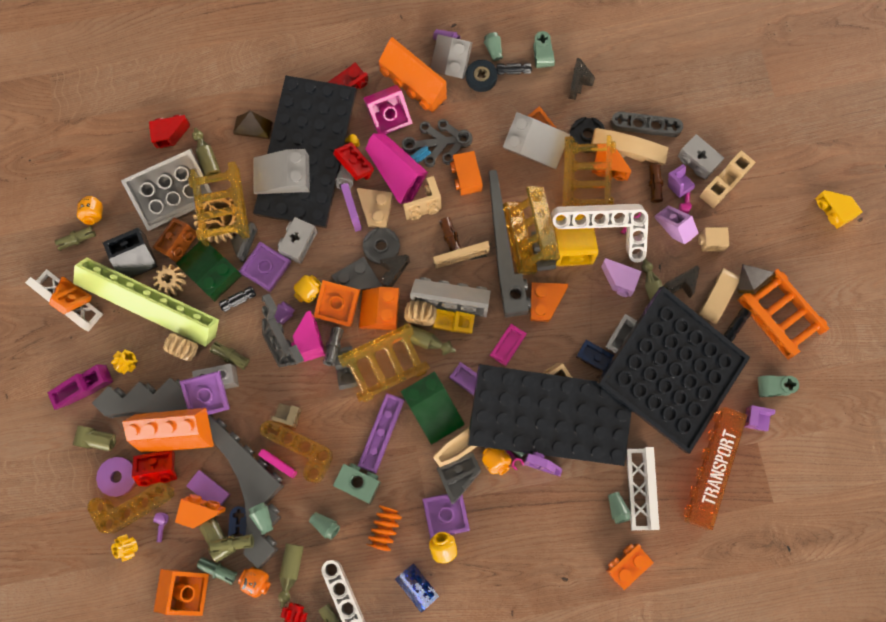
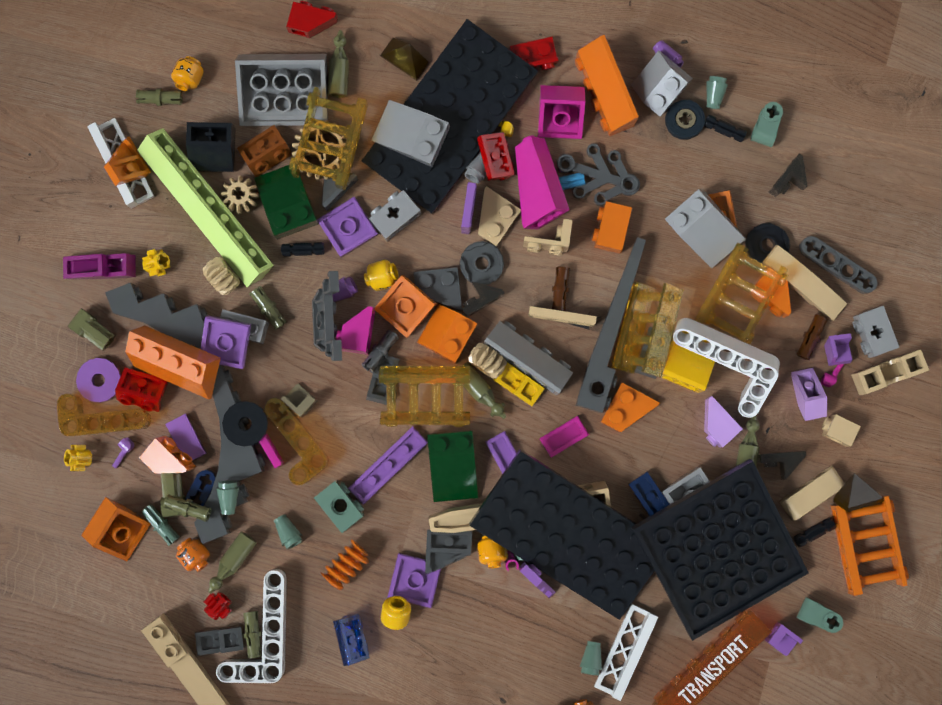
camera: 20 degrees right, 10 degrees up
none -> black tile [222,401,268,447]

